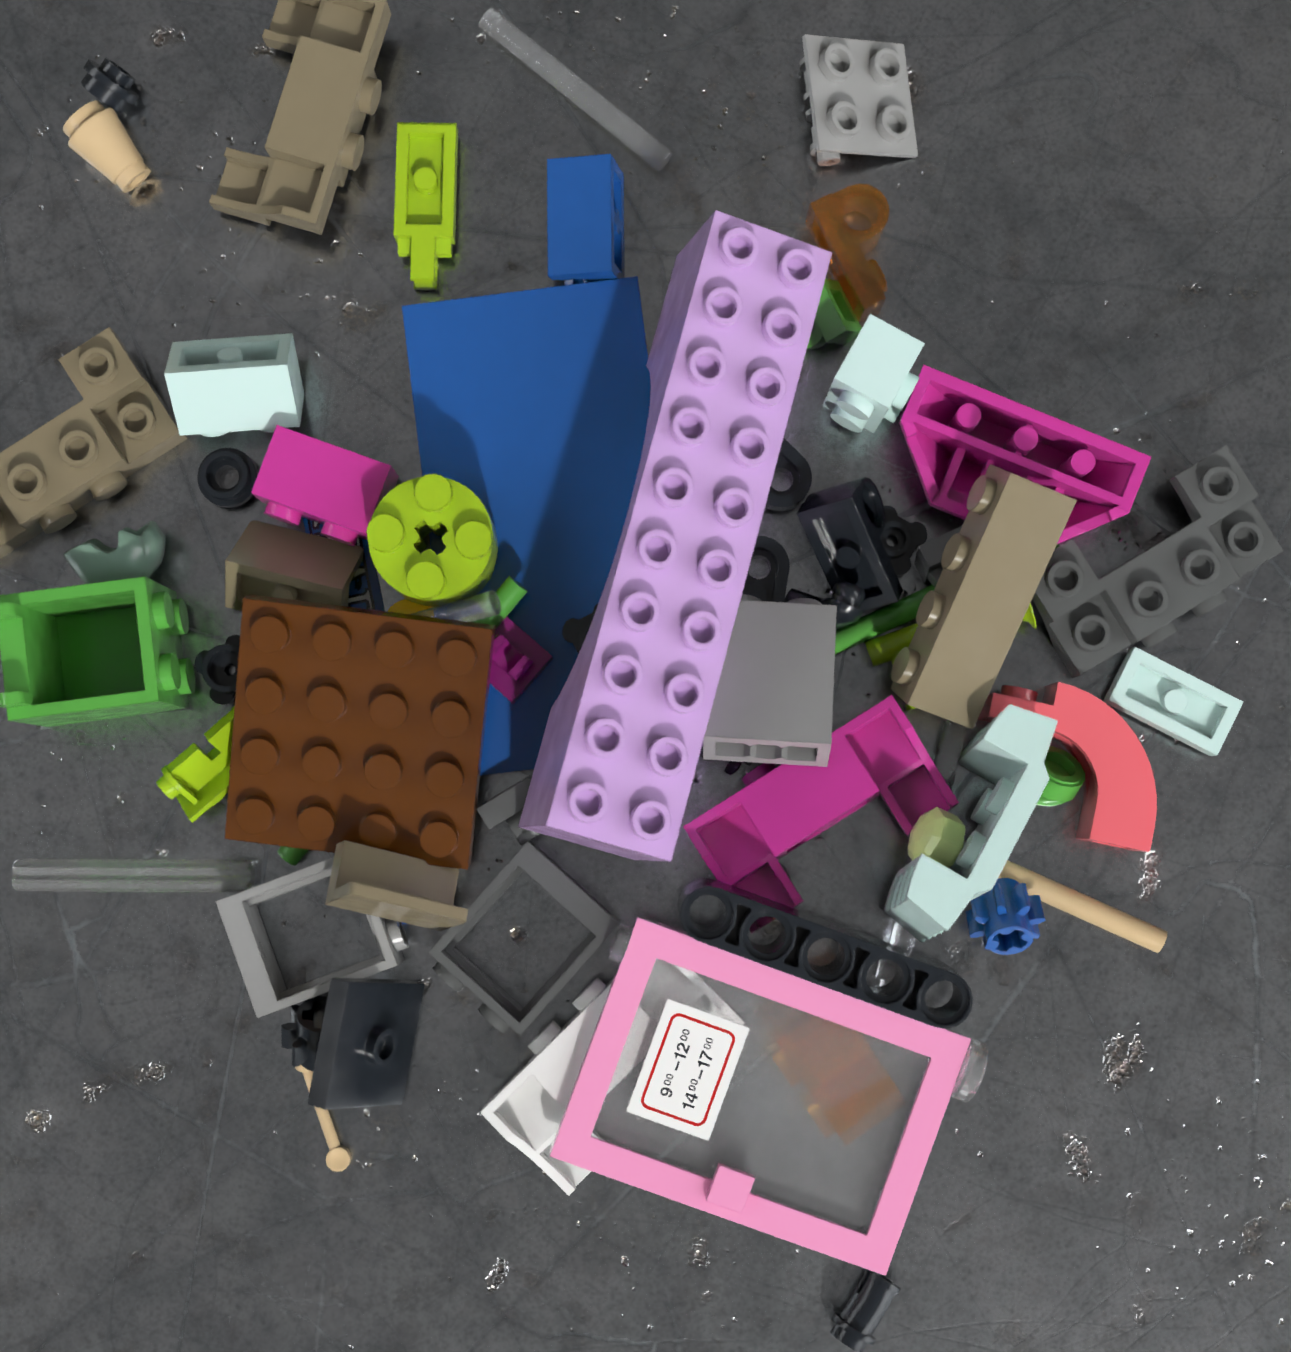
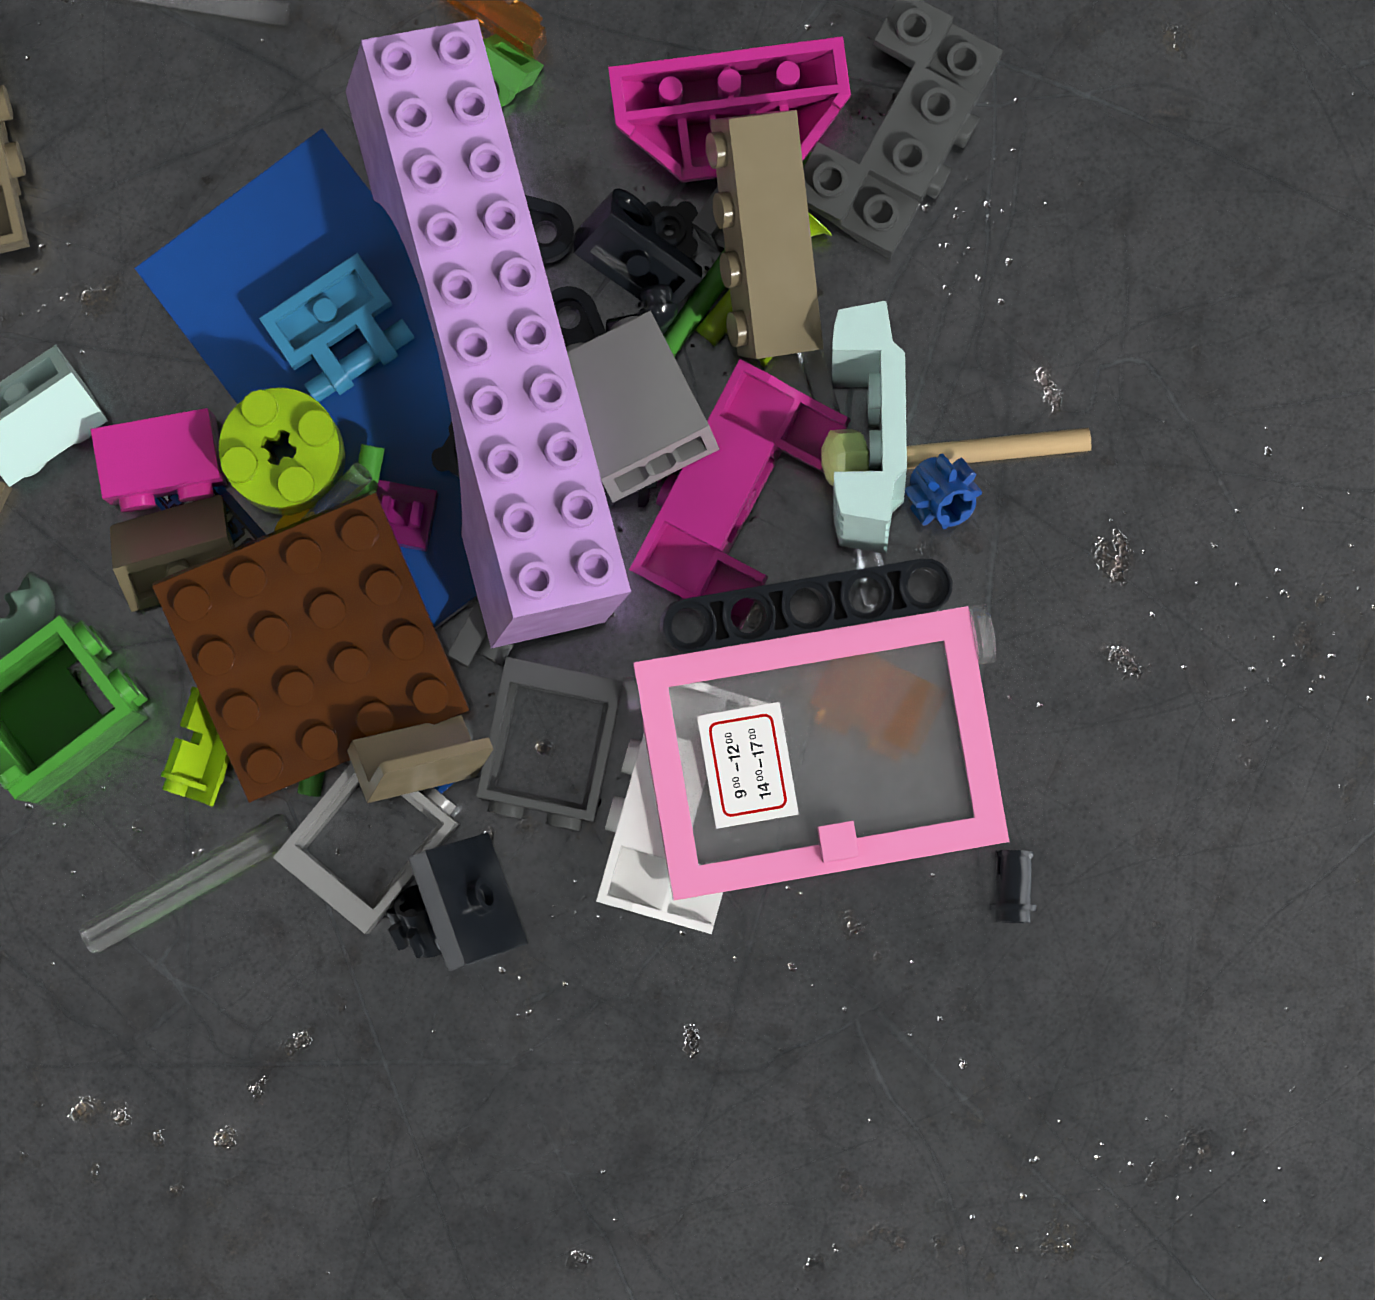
camera: 30 degrees left, 0 degrees up
black plate [194,635,240,705] -> none
black plate [197,448,258,508] -> none
tan hinge [295,1065,352,1172] -> none
lime hinge [394,122,458,290] -> none
blue hinge [547,154,625,285] -> none
light aqua brick [823,314,925,433] -> none
coral arch [978,682,1157,852] -> none
bright green tile [1036,746,1085,807] -> none
light aqua plate [1103,647,1243,756] -> none
none -> dark azure plate [259,252,415,402]

